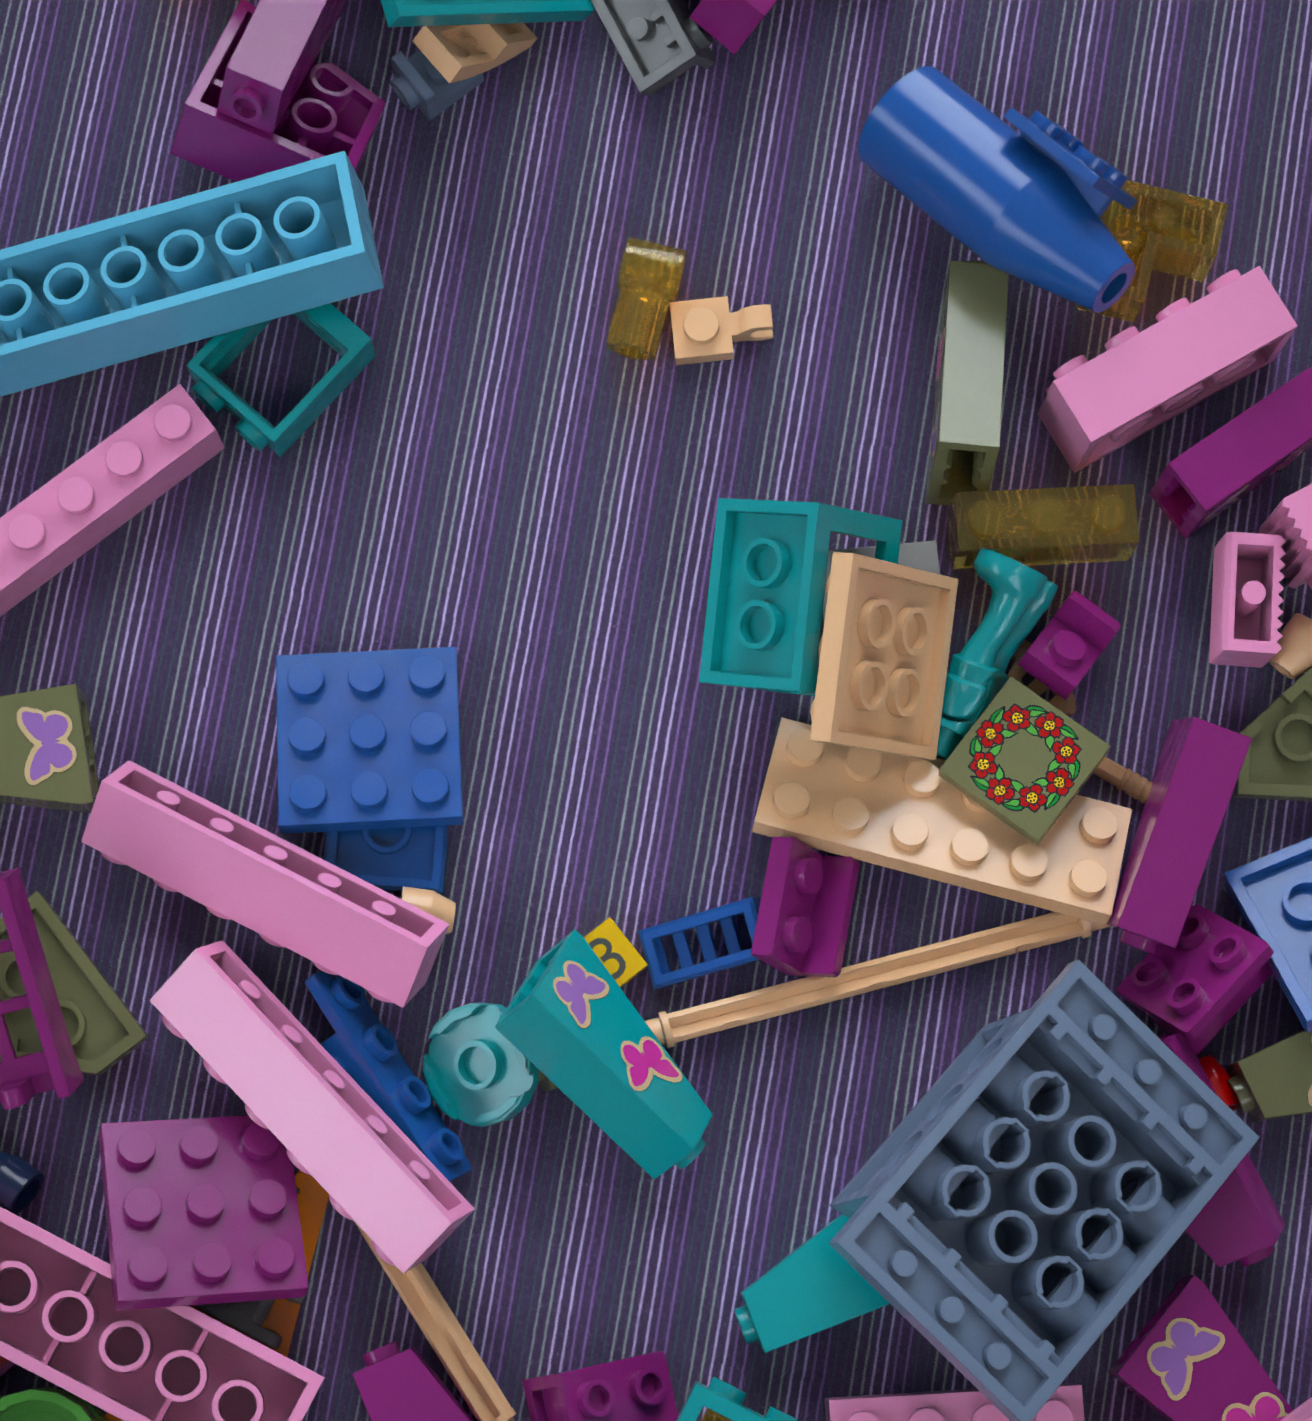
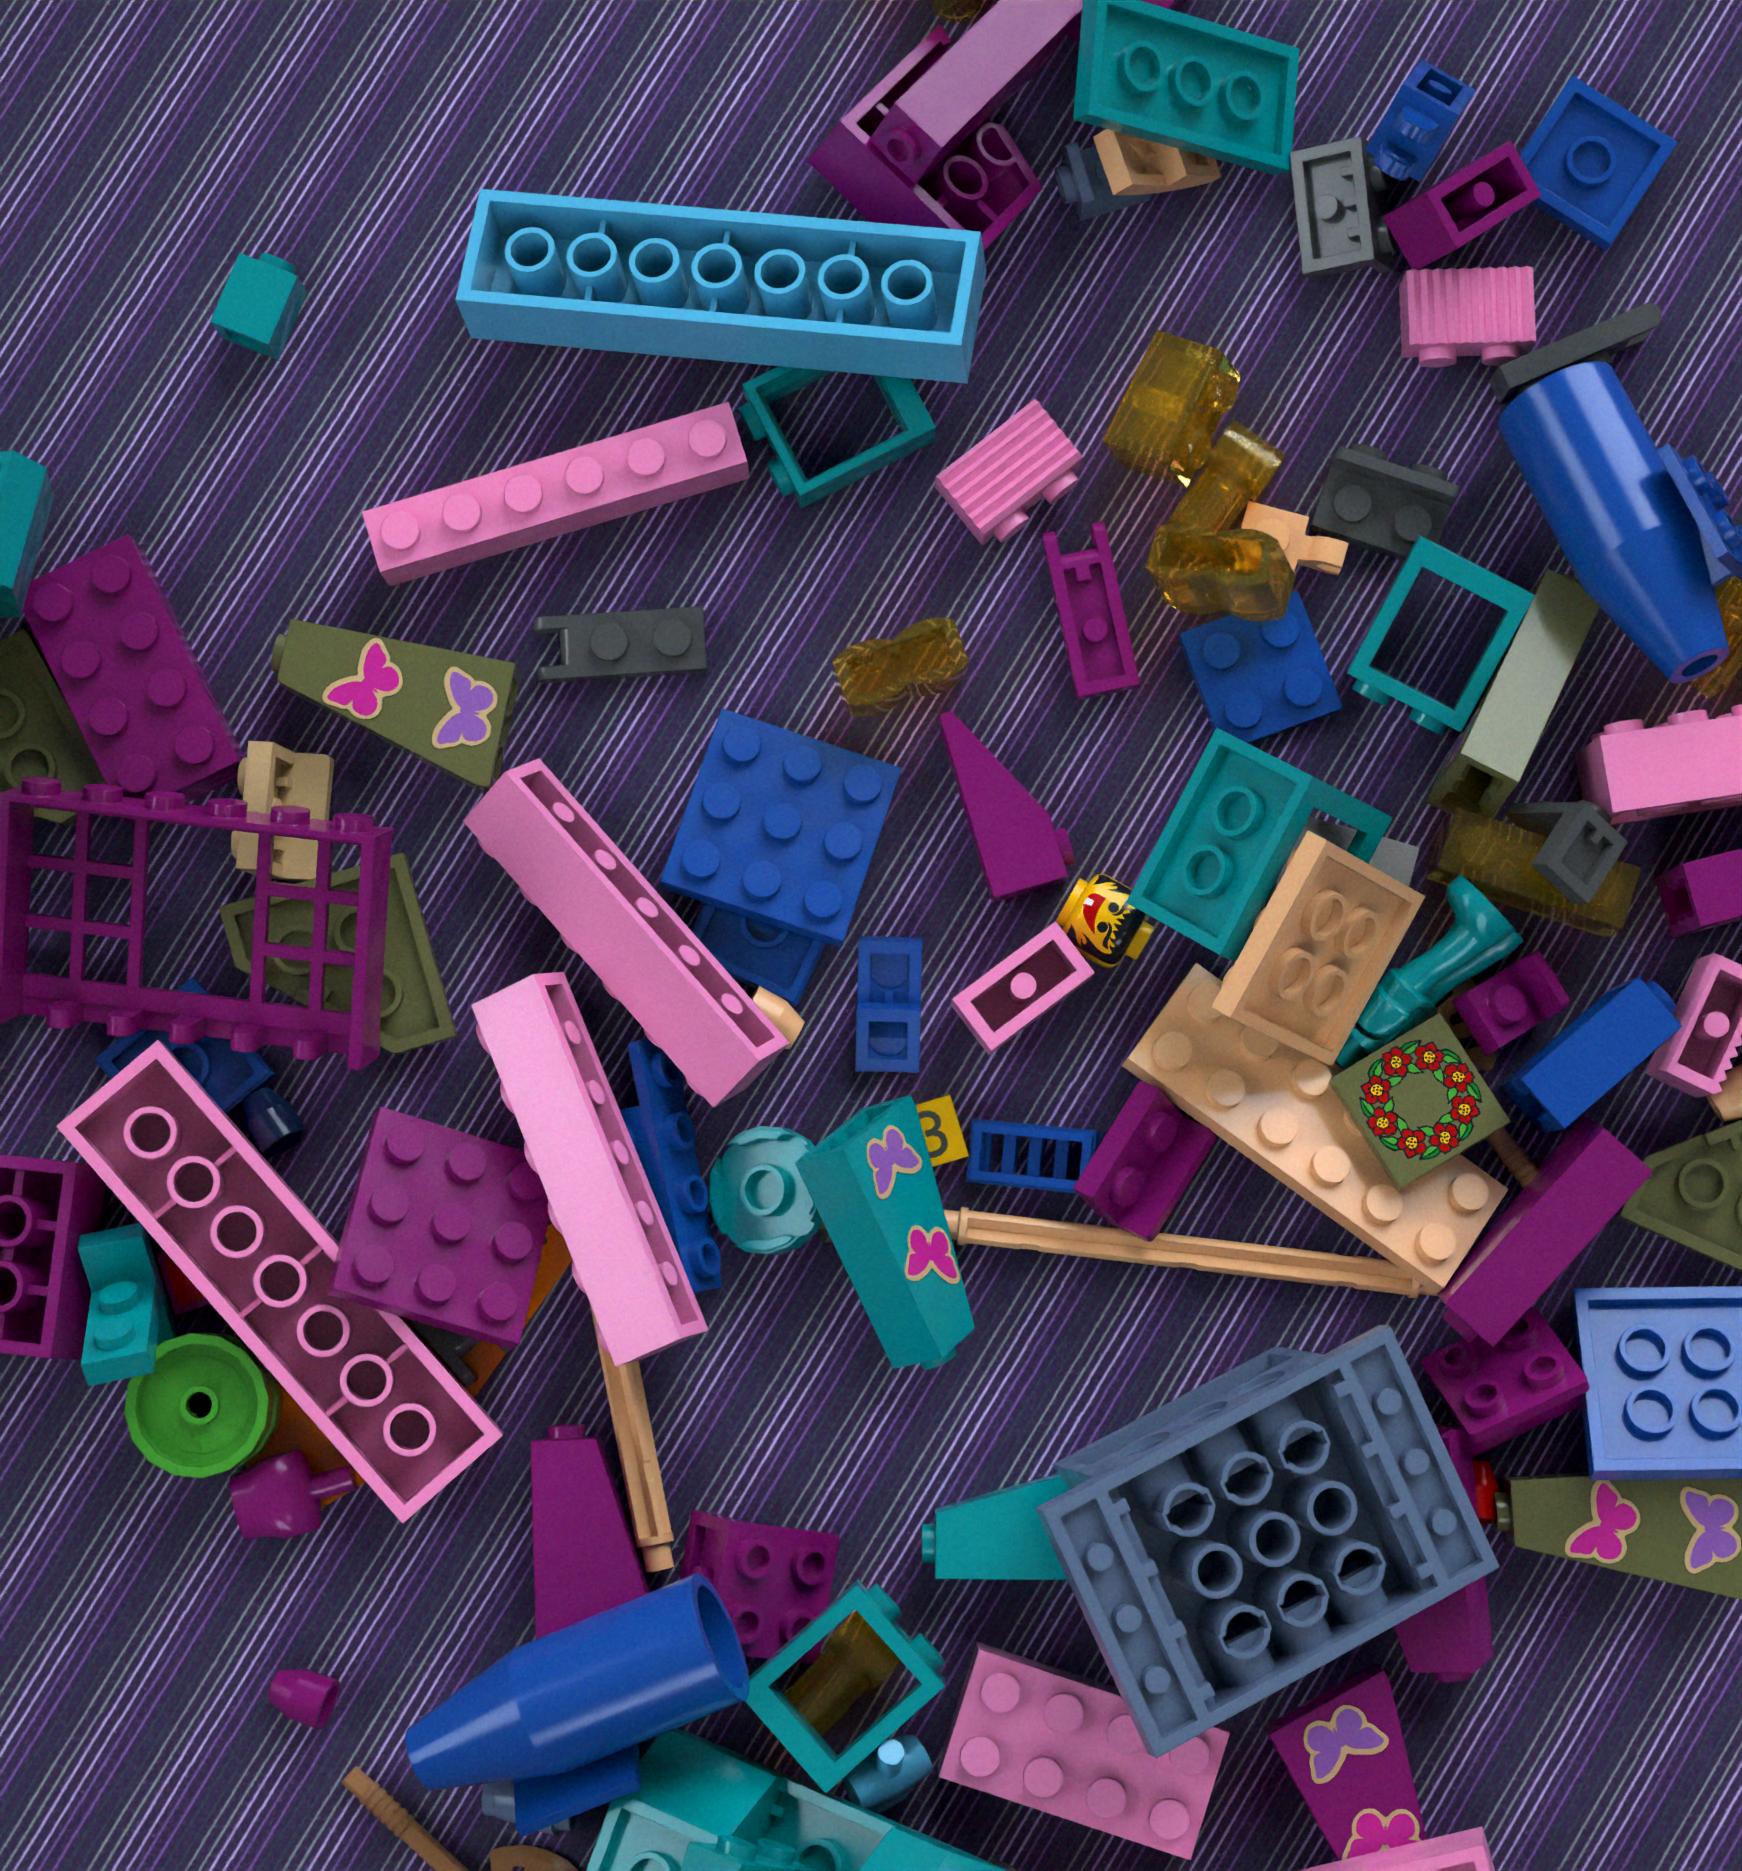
camera: 25 degrees right, 5 degrees up
none -> dark grey hinge [533,606,708,683]
none -> clear yellow brick [832,618,969,717]
none -> blue slope [855,936,923,1073]
none -> bright pink brick [935,399,1083,545]
none -> magenta slope [938,711,1075,904]
none -> bright pink brick [951,921,1095,1055]
none -> magenta hinge [1041,521,1140,701]
none -> head [1056,874,1155,968]
none -> clear yellow brick [1102,330,1241,488]
none -> clear yellow brick [1146,522,1296,621]
none -> blue plate [1178,591,1343,744]
none -> dark grey bracket [1308,444,1460,570]
none -> teal window [1347,534,1535,735]
none -> bright pink brick [1399,266,1536,368]
none -> dark grey hinge [1489,303,1662,404]
none -> blue window [1499,977,1682,1134]
none -> dark grey bracket [1505,800,1628,904]

